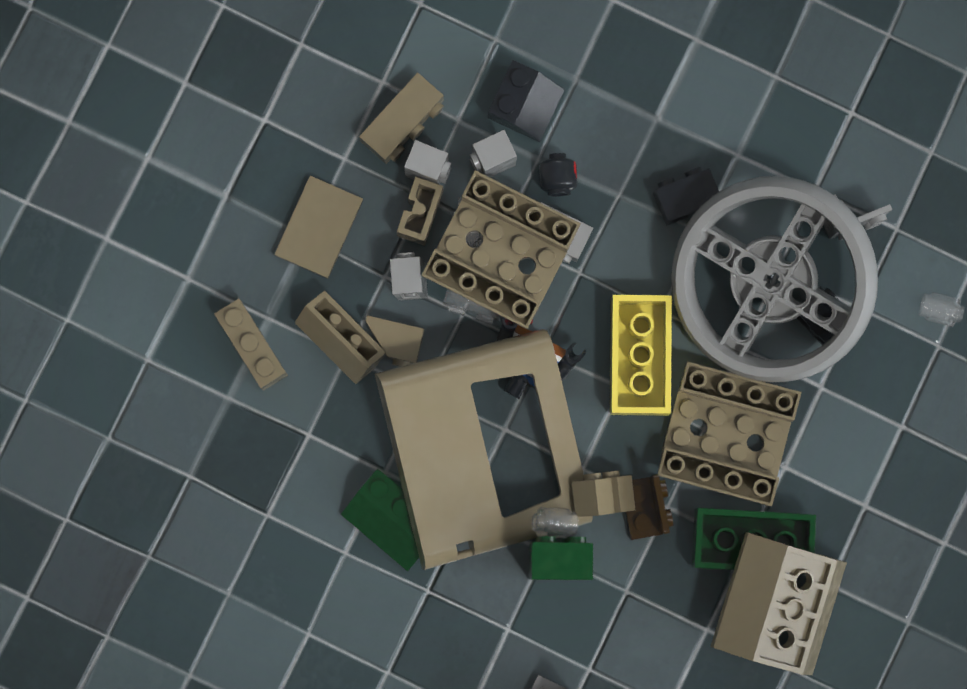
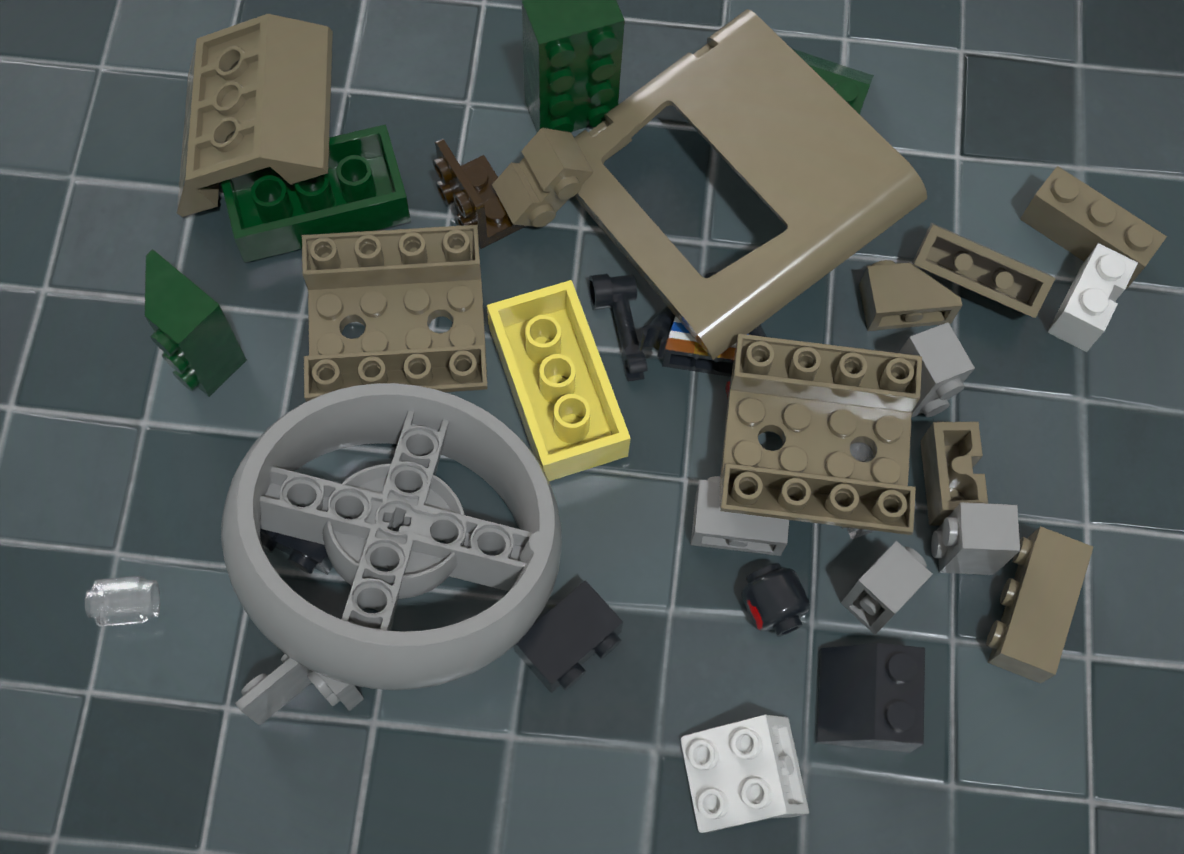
camera: 160 degrees right, 15 degrees down
dark tan tile [274,176,363,279] -> none
clear brick [532,507,578,538] -> none
none -> dark green slope [145,249,247,397]
none -> black brick [588,273,648,381]
none -> white bracket [681,715,809,833]
none -> white brick [1048,243,1138,352]

